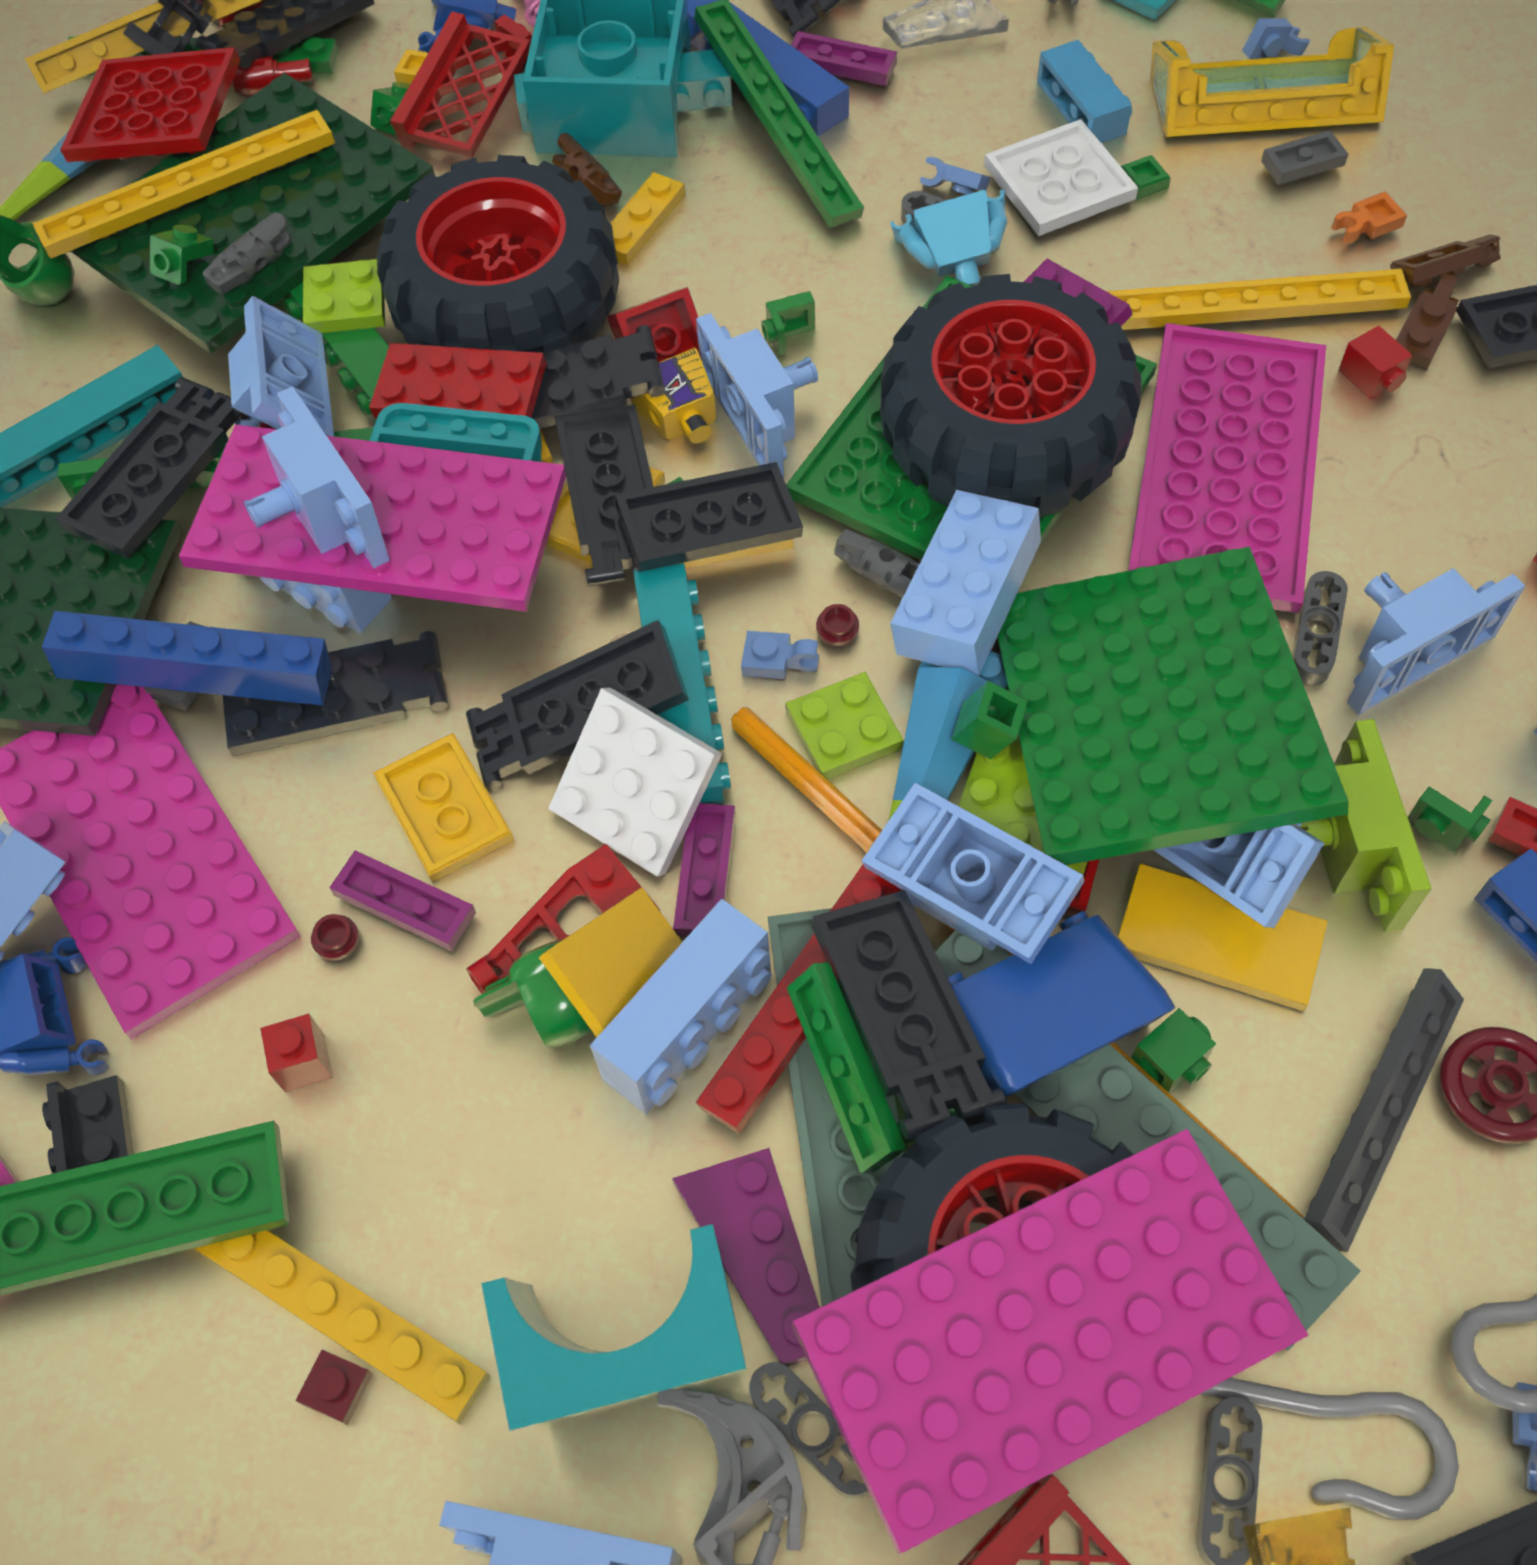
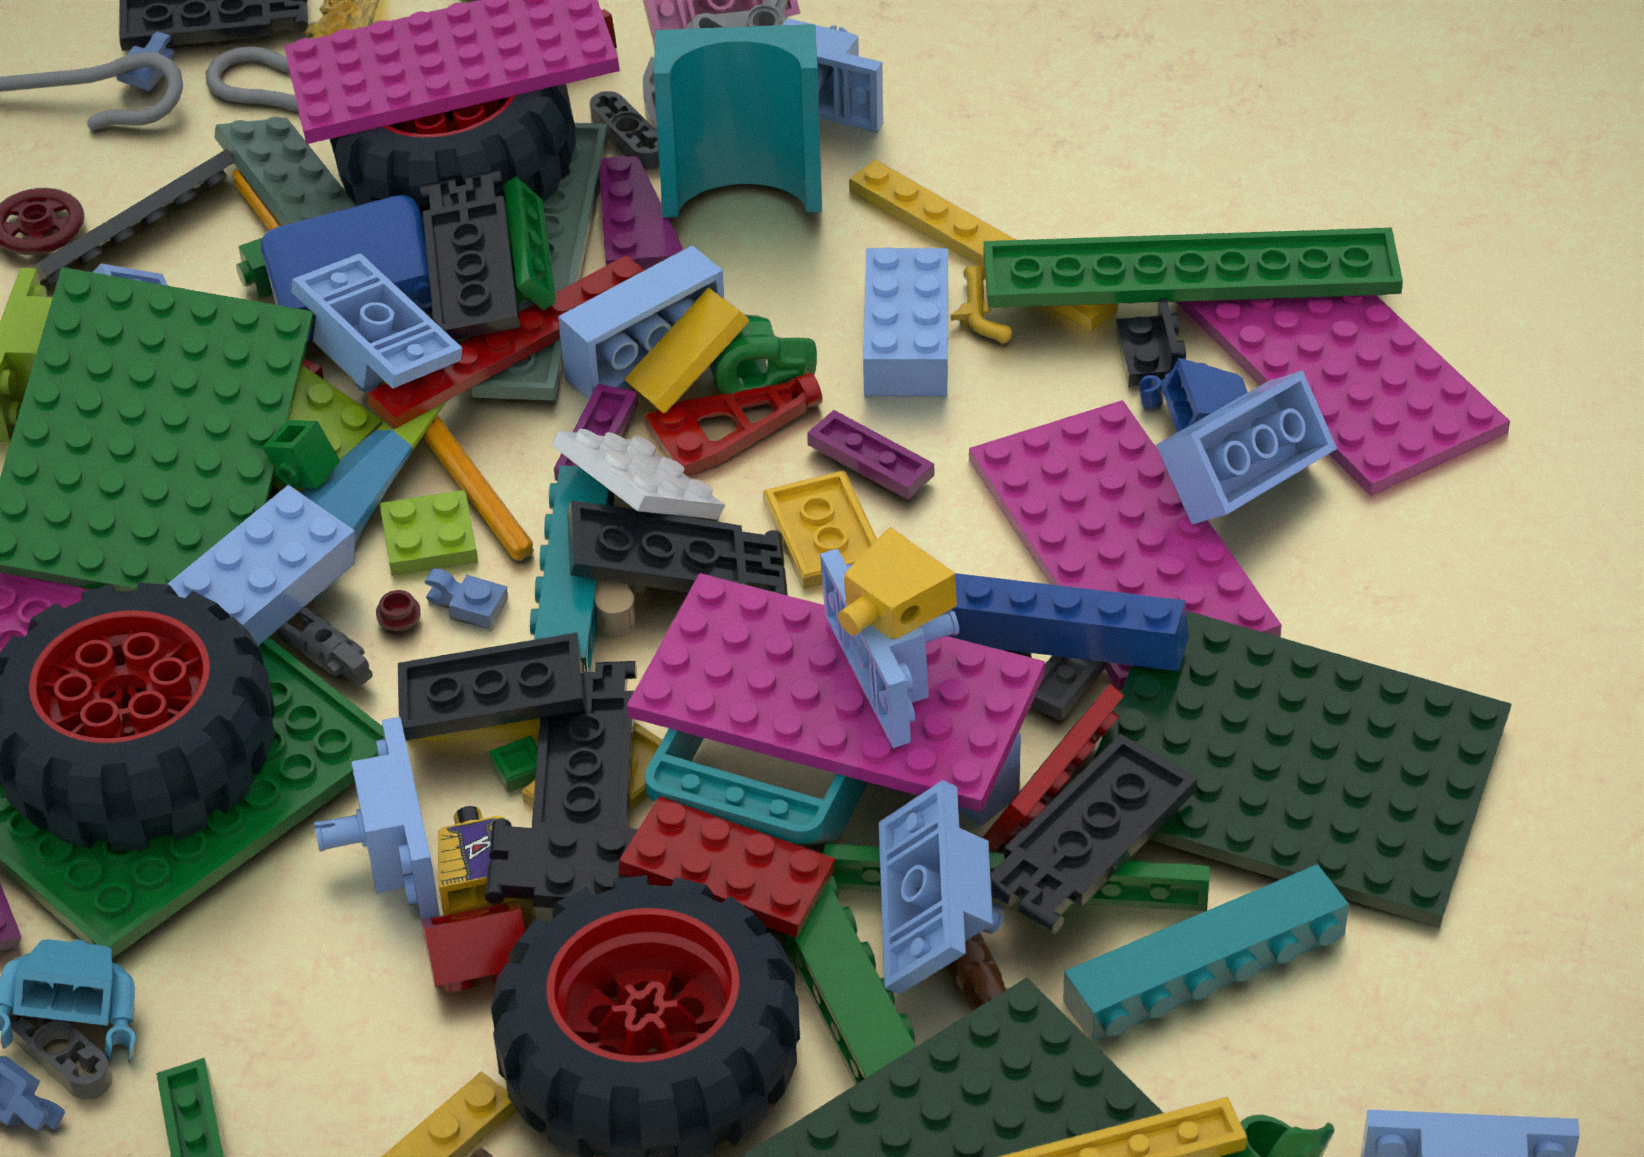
camera: 170 degrees left, 15 degrees down
green bracket [150,225,214,285] -> none
dark grey hinge [203,212,291,295] -> none
red brick [260,1013,333,1093] -> none
dark red plate [295,1349,373,1425] -> none
lime plate [303,259,385,333] -> none
dark red plate [311,914,359,961] -> none
green bracket [761,291,815,356] -> none
none -> yellow torso [837,527,957,639]
none -> light blue brick [863,247,948,396]
none -> yellow piece [951,265,1012,344]
none -> red plate [982,684,1124,852]

